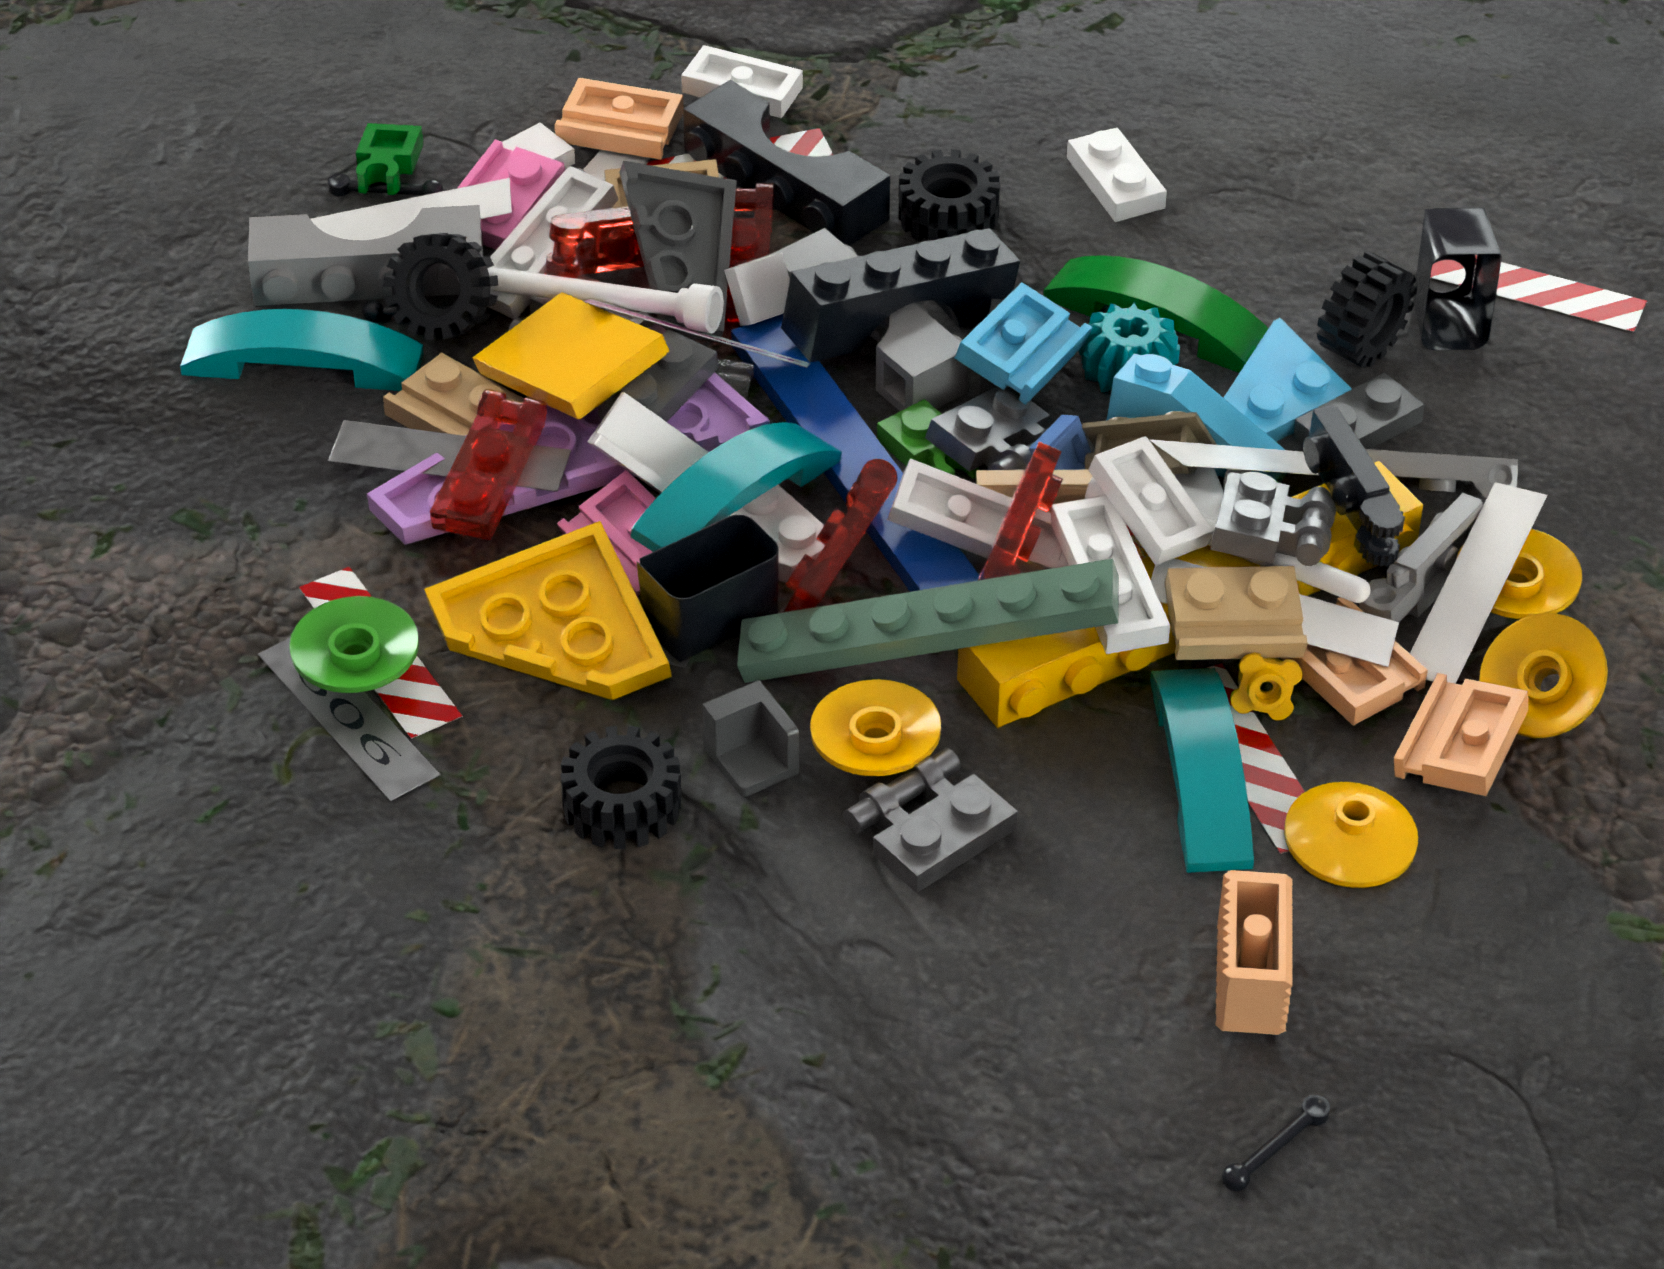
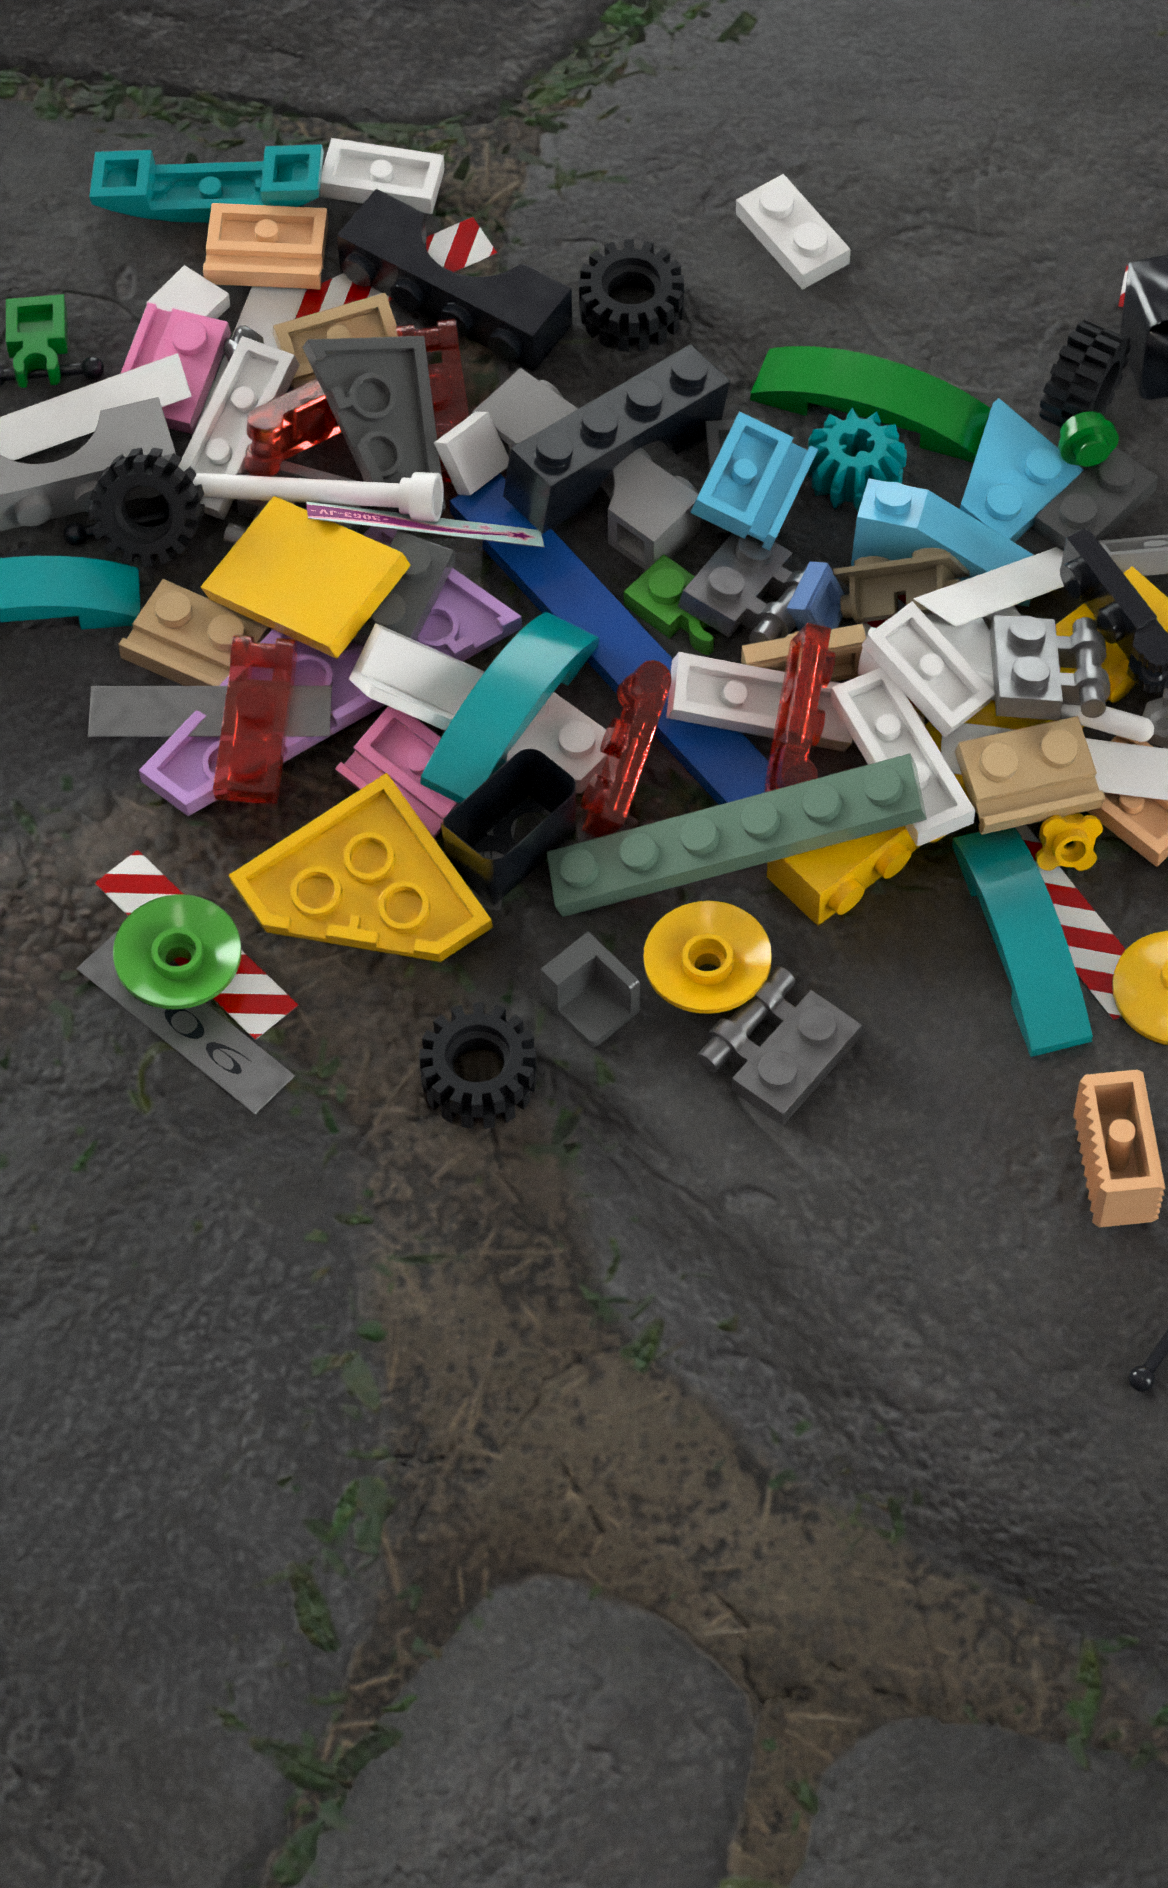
camera: 10 degrees left, 15 degrees up
none -> teal slope [89,144,324,223]
none -> green plate [1058,411,1119,467]

